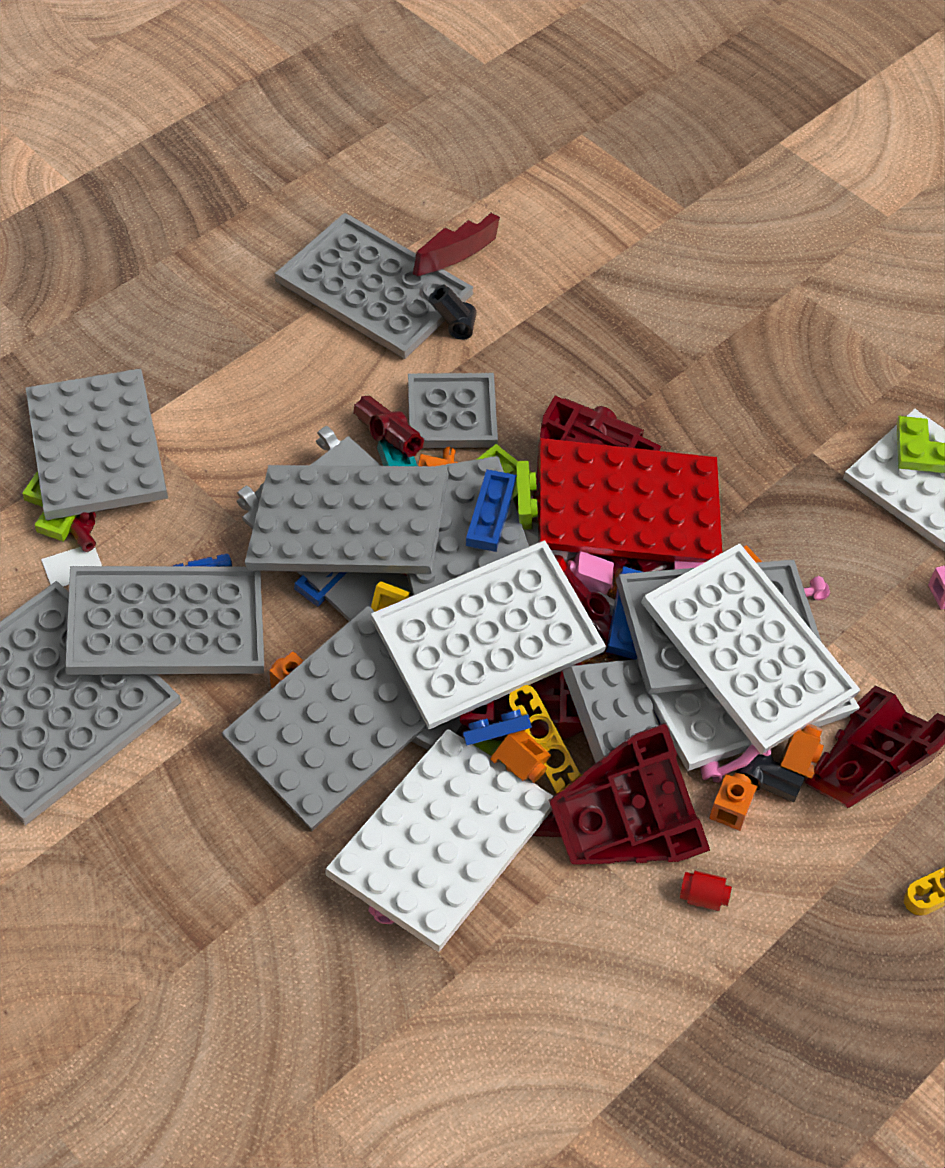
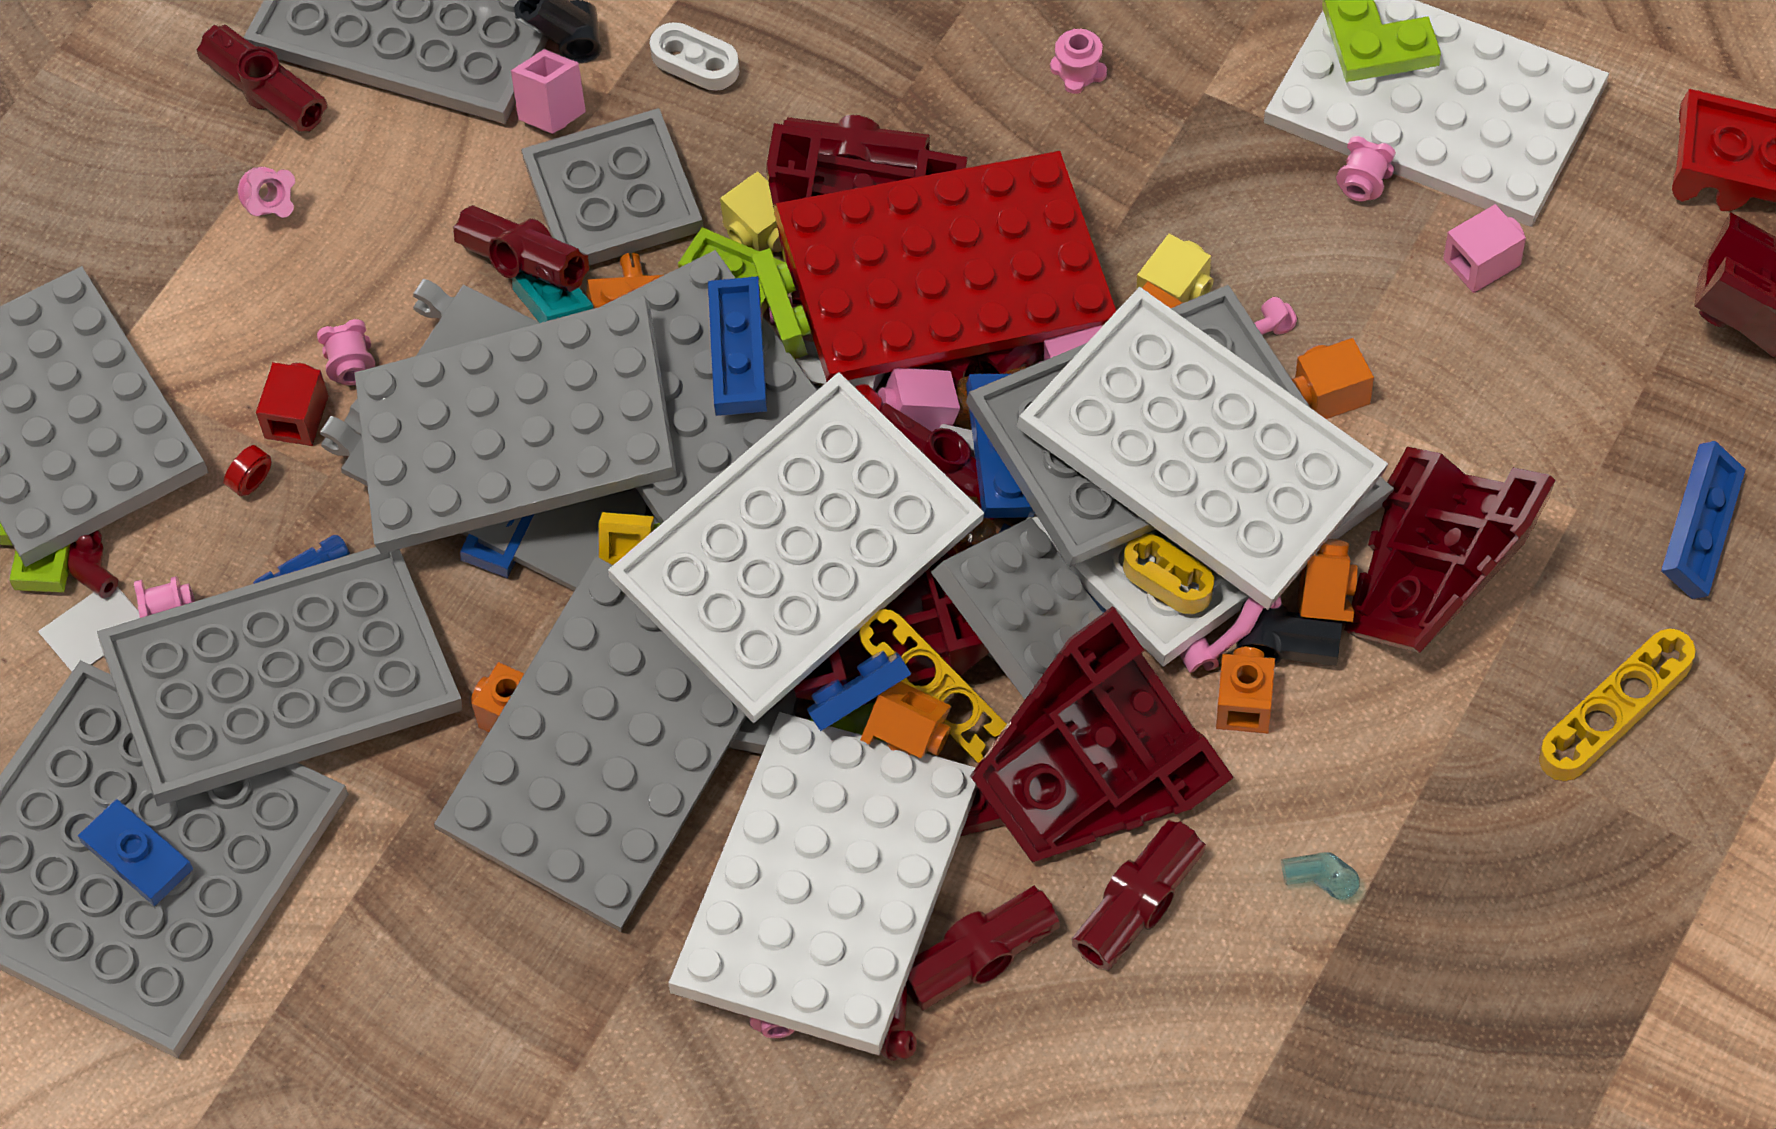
camera: 10 degrees left, 5 degrees up
red brick [680,870,732,912] -> none
none -> blue plate [78,799,193,907]
none -> bright pink brick [134,576,195,618]
none -> dark red piece [196,24,327,133]
none -> red tile [224,445,272,496]
none -> bright pink brick [237,167,295,218]
none -> red brick [256,362,329,446]
none -> bright pink brick [317,319,375,385]
none -> bright pink brick [511,49,586,134]
none -> white plate [650,23,739,90]
none -> light yellow brick [720,171,782,253]
none -> dark red arm [880,987,916,1061]
none -> dark red piece [905,885,1060,1011]
none -> bright pink brick [1050,29,1107,94]
none -> dark red piece [1072,819,1206,971]
none -> yellow beam [1123,534,1214,614]
none -> light yellow brick [1136,233,1213,303]
none -> clear light blue arm [1281,852,1360,900]
none -> orange brick [1292,338,1374,419]
none -> bright pink brick [1336,136,1396,201]

